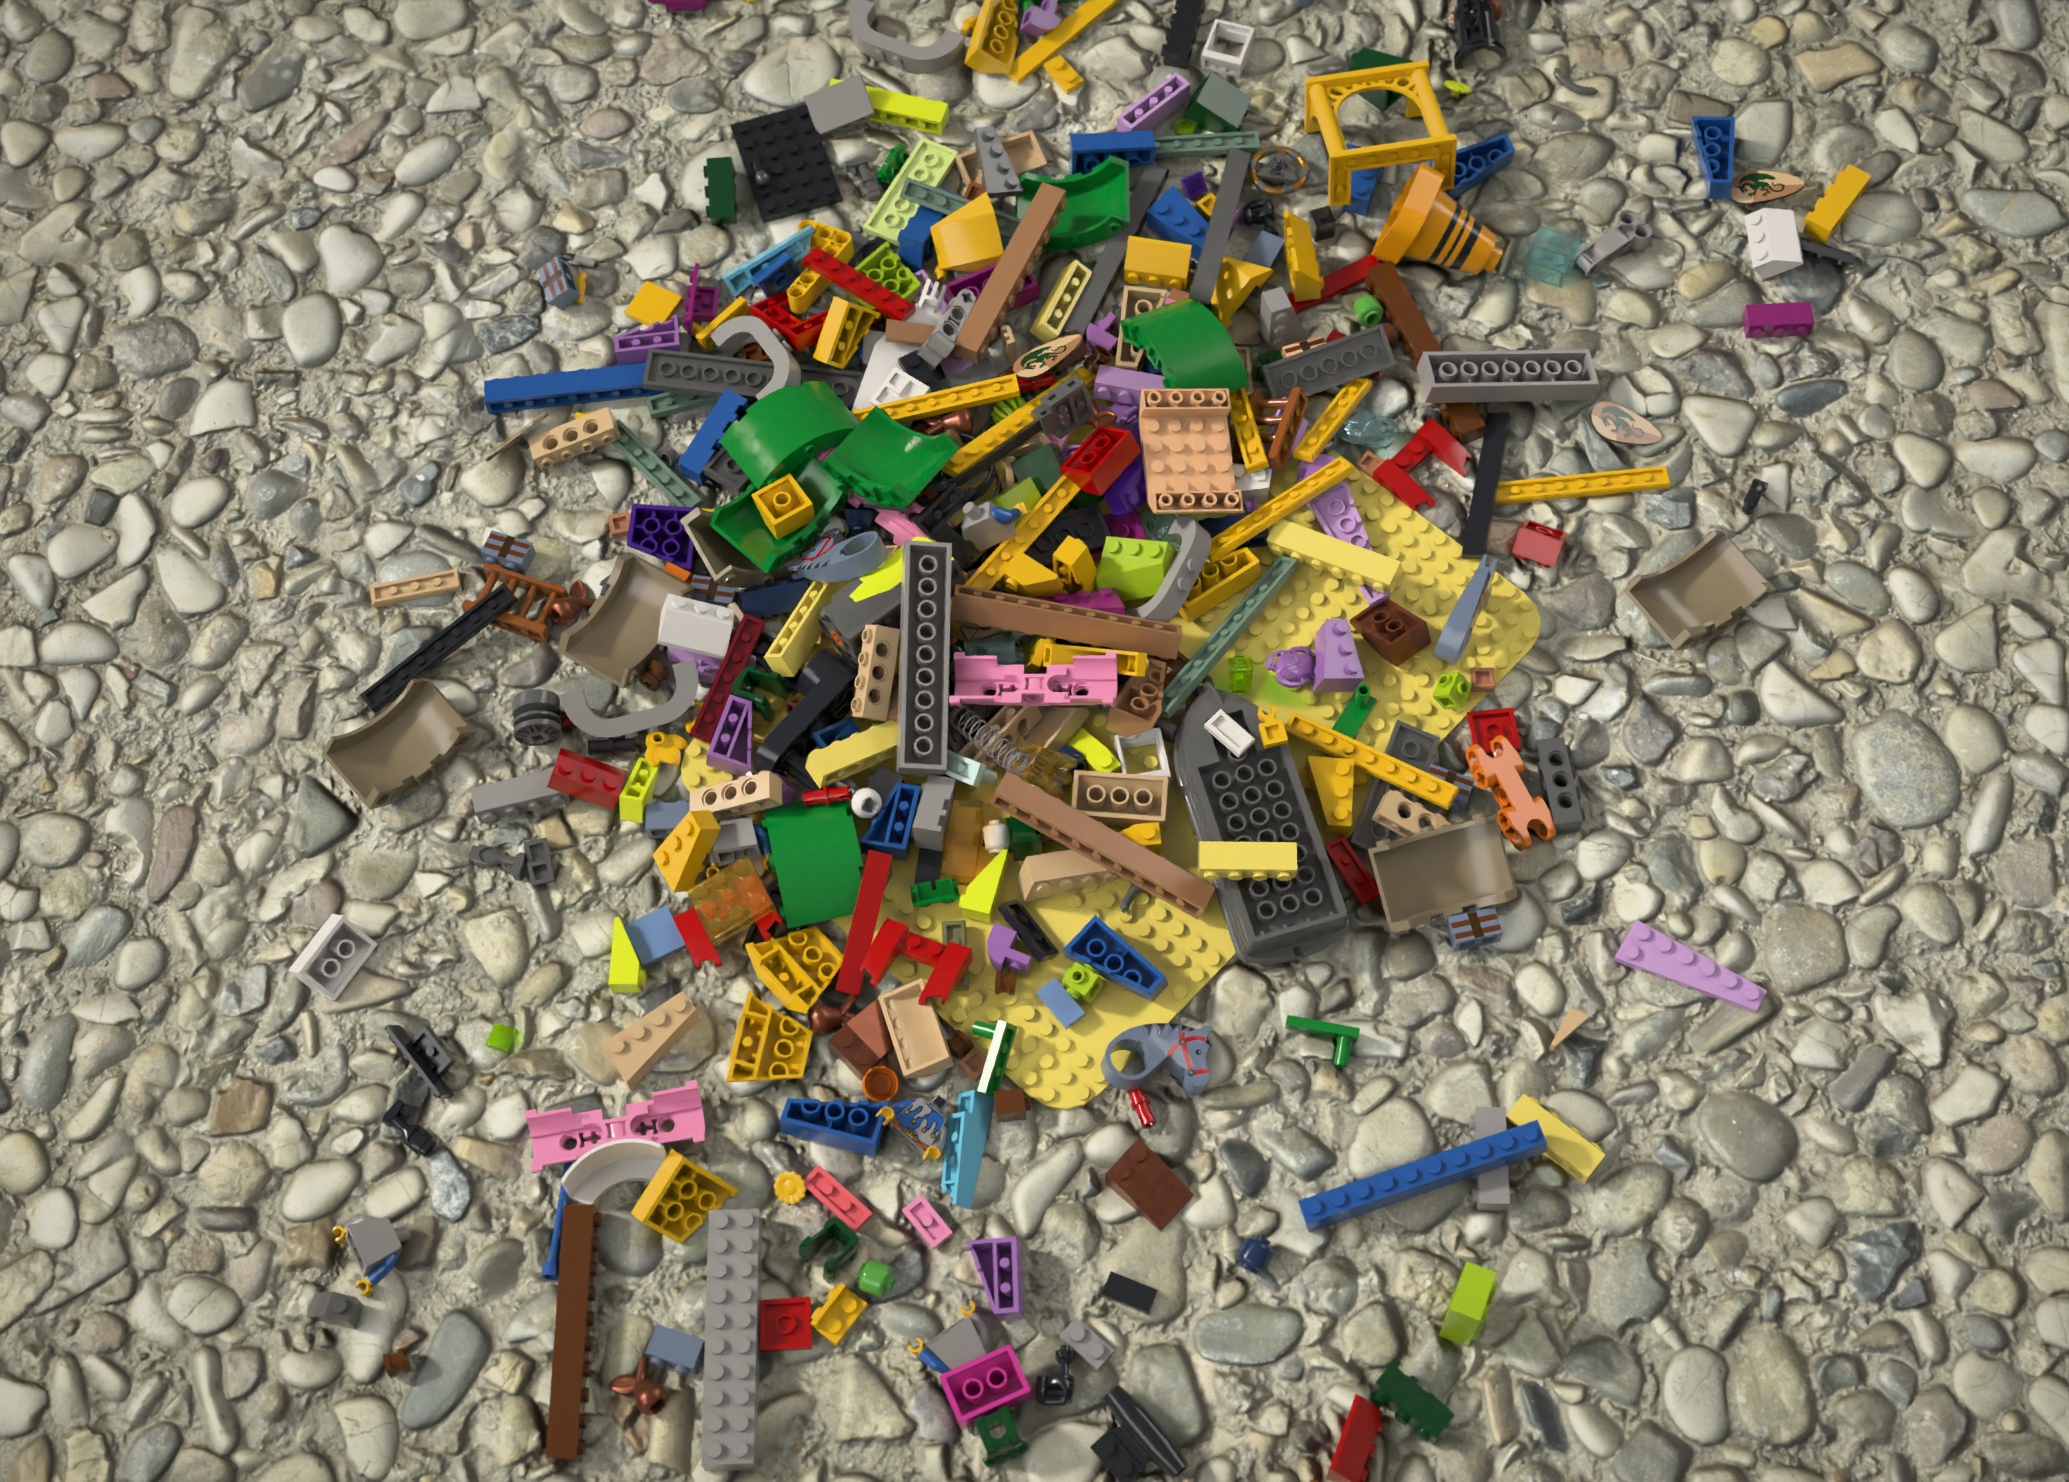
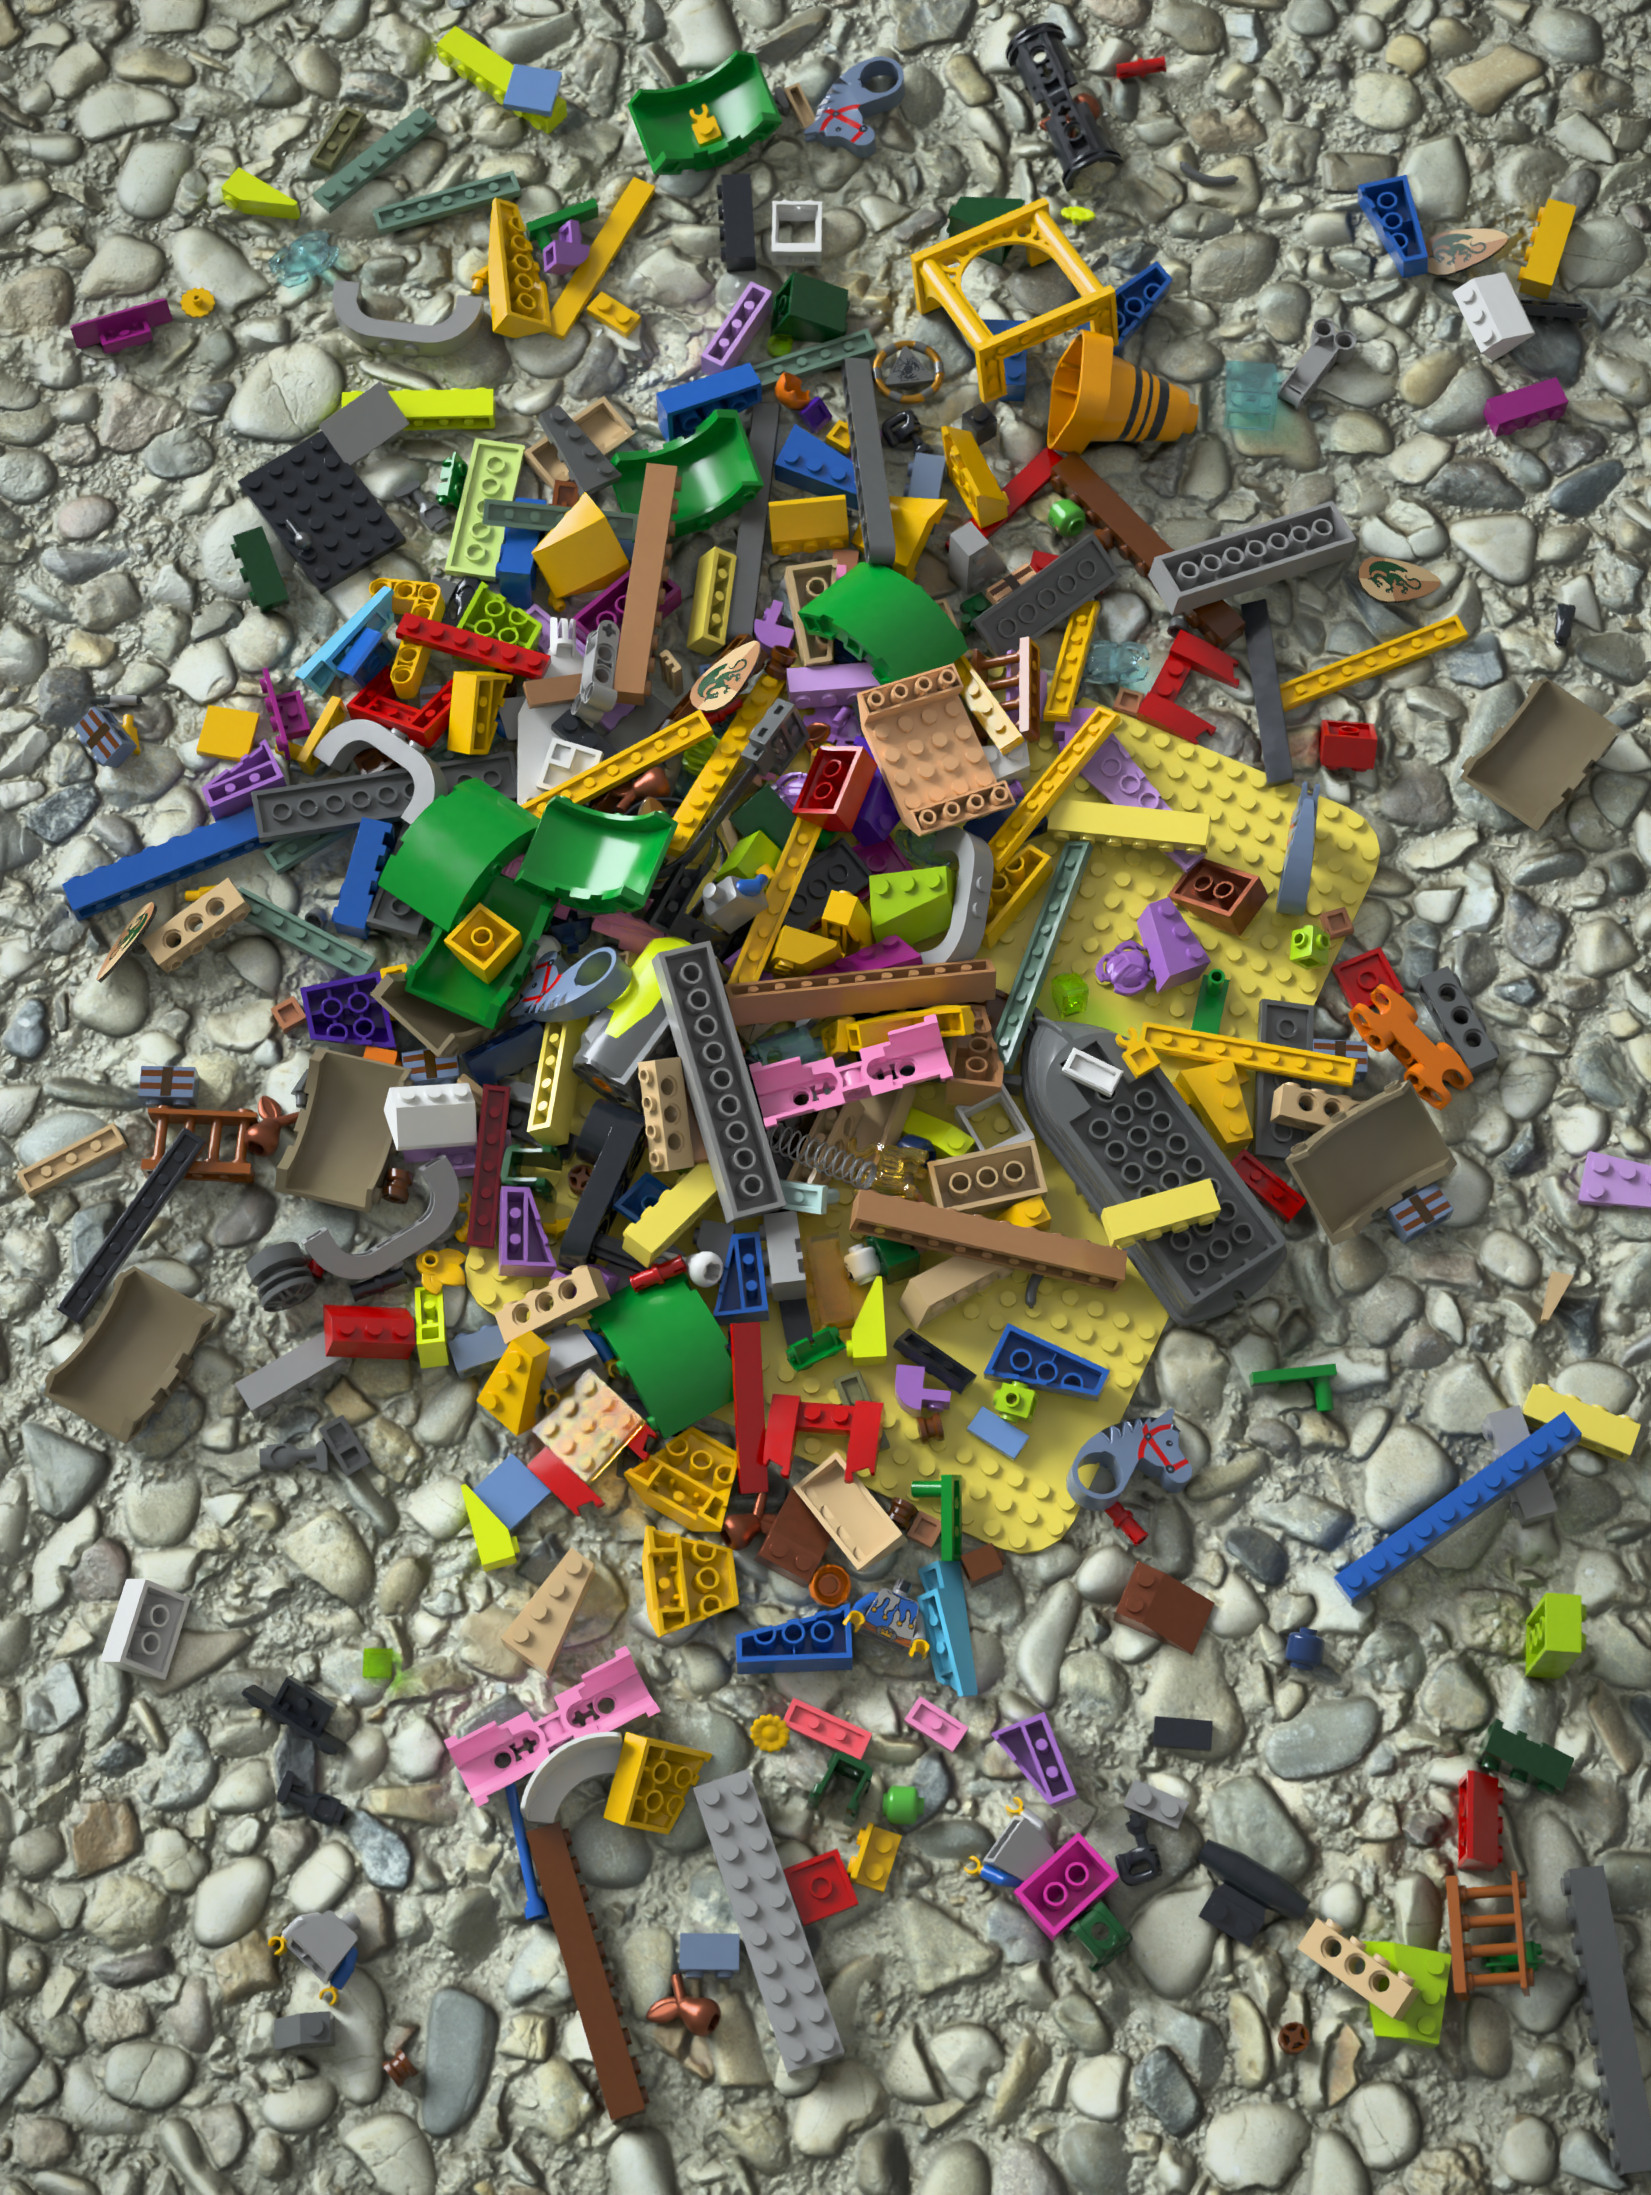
camera: 20 degrees left, 5 degrees up
none -> orange hair [775,372,811,411]

